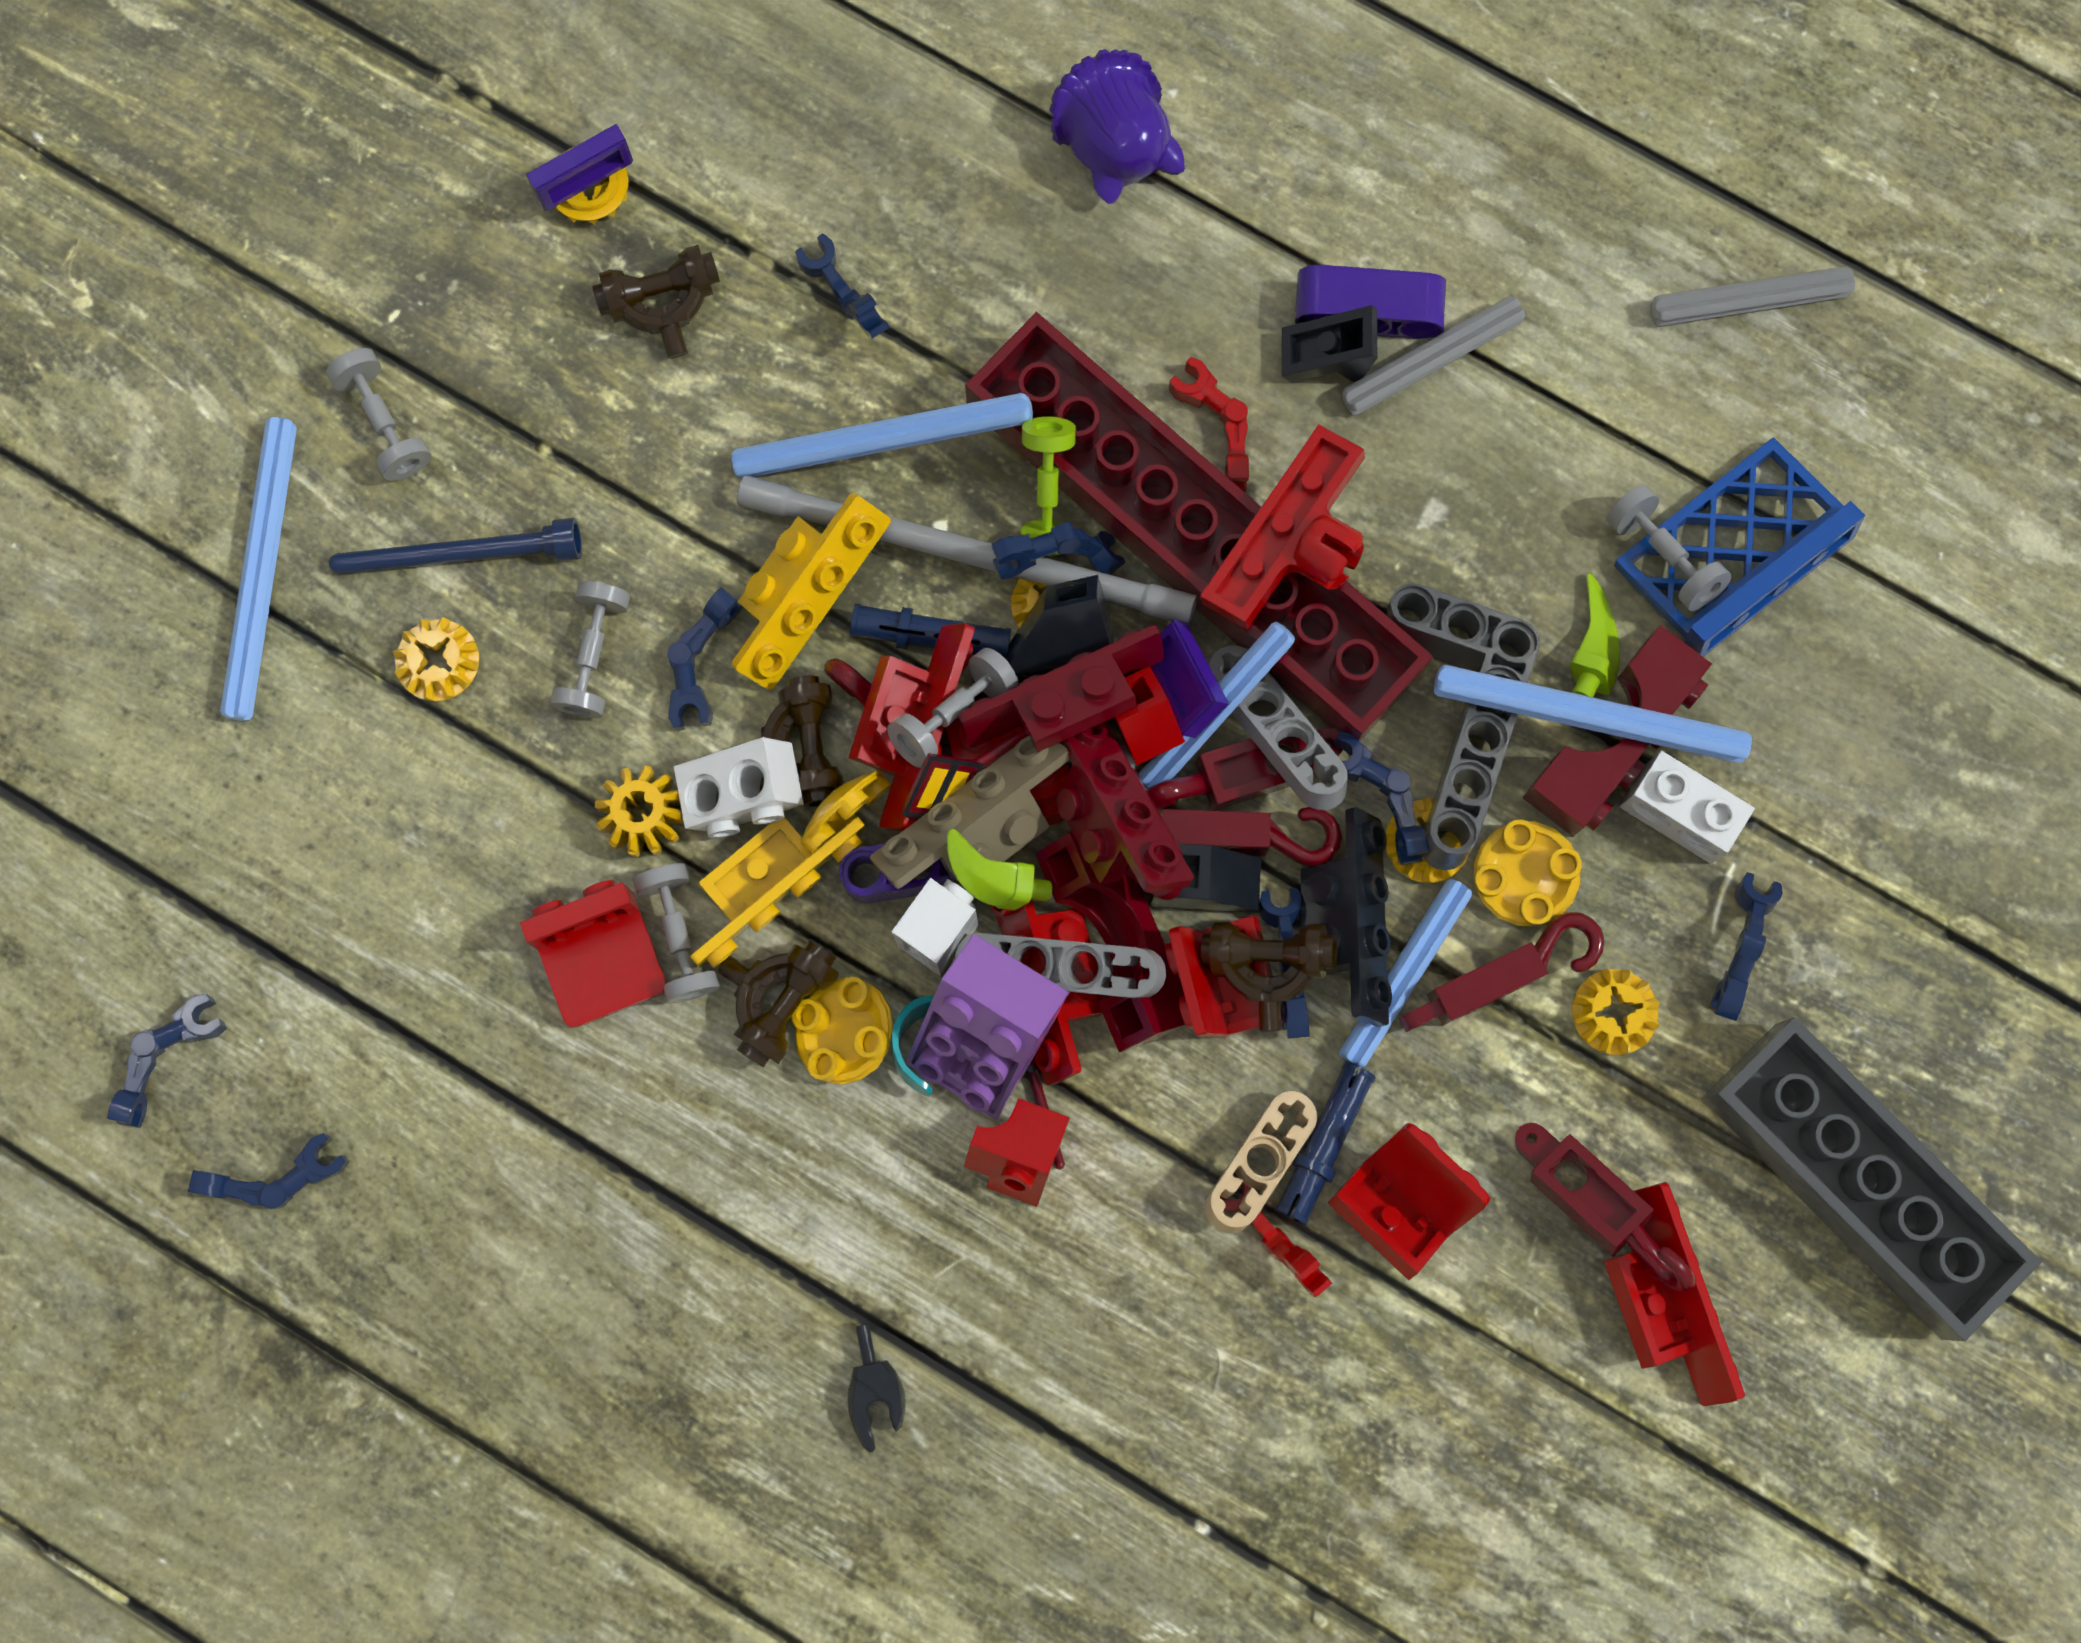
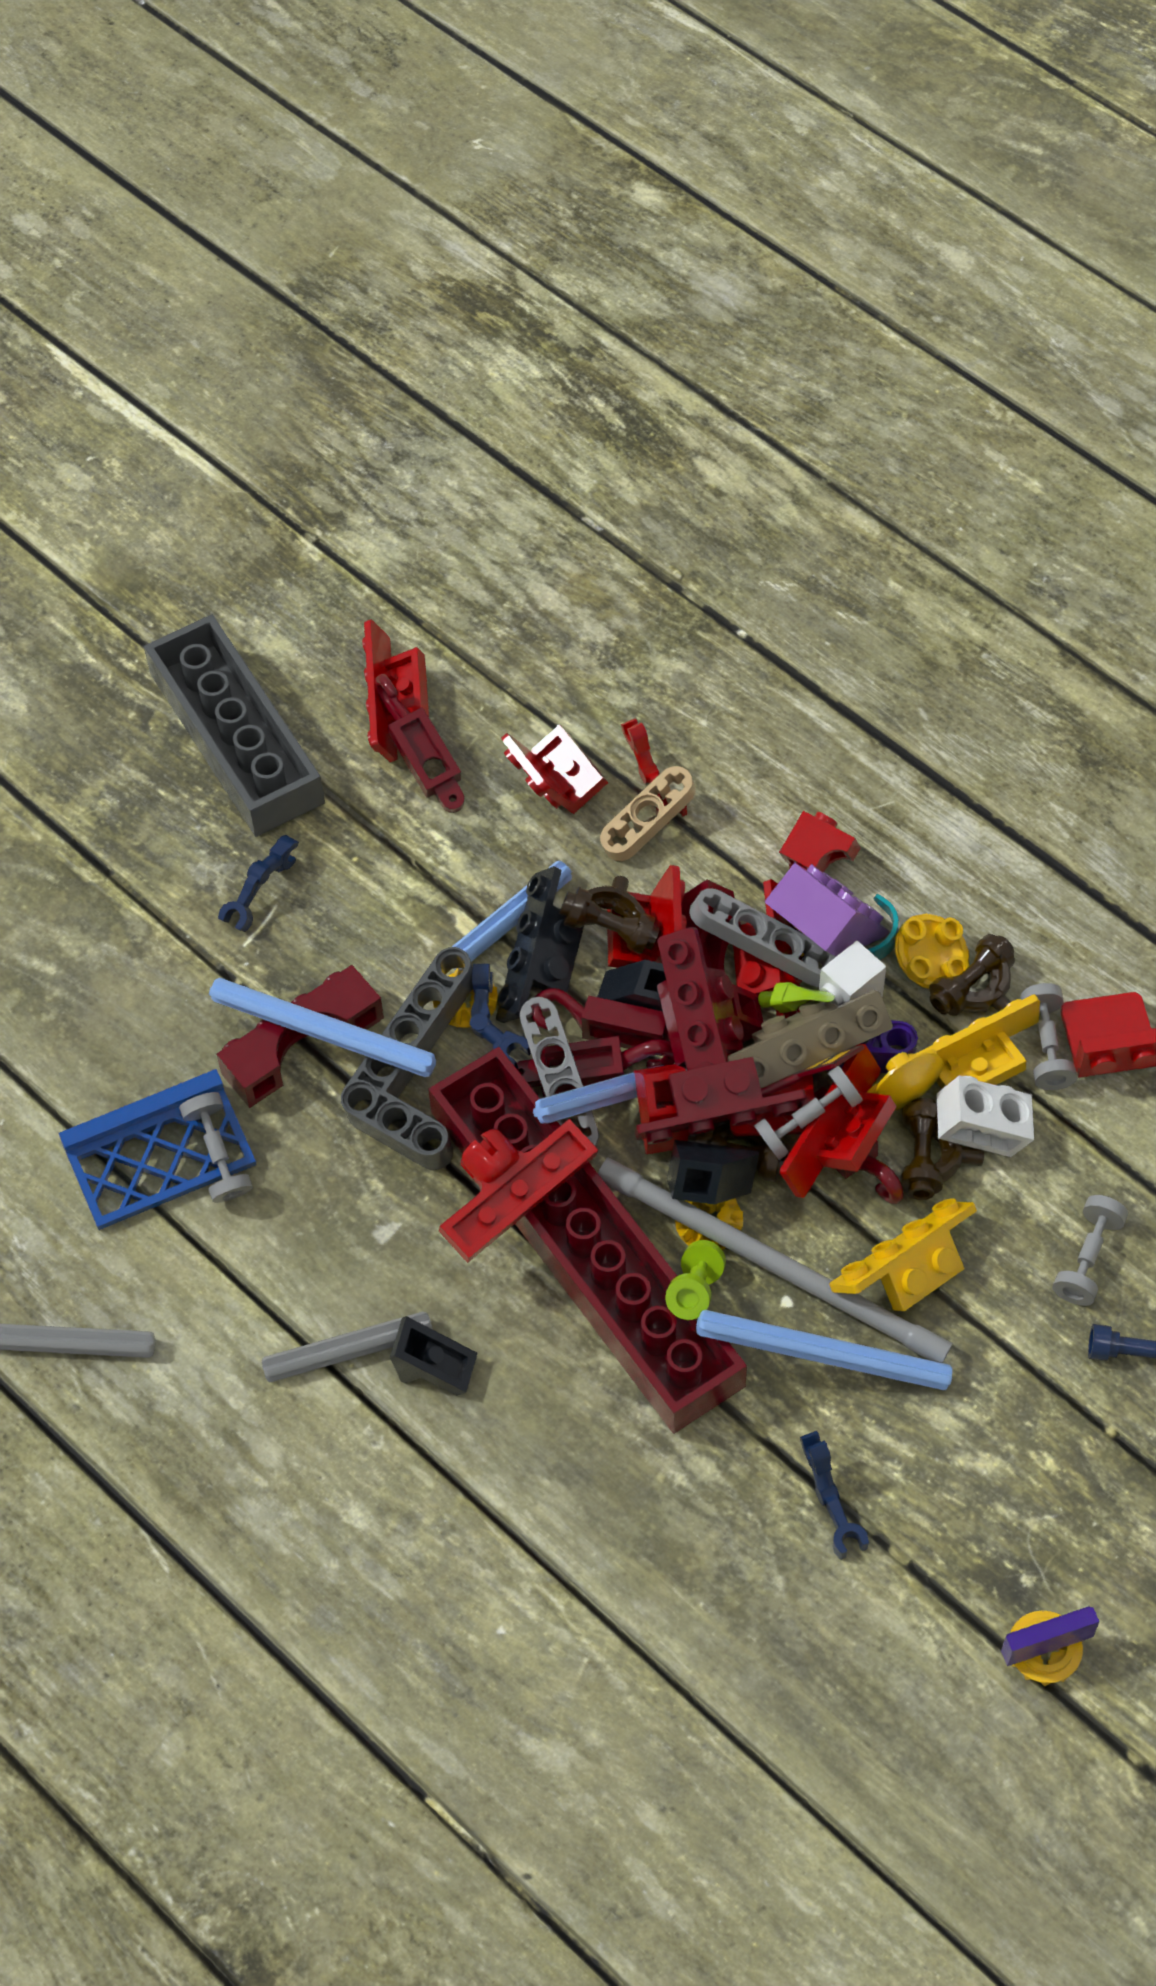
camera: 165 degrees left, 20 degrees down
dark brown piece [592,245,720,359] -> none
yellow gear [595,766,684,858] -> none
dark blue piece [668,588,743,731] -> none
black hand [847,1324,906,1453] -> none
dark blue pin [850,603,1011,660] -> none
dark blue piece [992,522,1126,580] -> none
dark purple hair [1049,49,1185,204] -> none
dark purple tile [1150,619,1229,738] -> none
red piece [1169,357,1249,492] -> none
dark blue piece [1260,888,1310,1039] -> none
dark blue pin [1274,1062,1376,1226] -> none
dark purple beam [1295,265,1446,339] -> none
dark red piece [1399,912,1605,1033] -> none
yellow dish [1473,819,1582,926] -> none
lime bar [1570,573,1620,697] -> none
yellow gear [1572,968,1660,1055] -> none
white brick [1619,750,1755,864] -> none

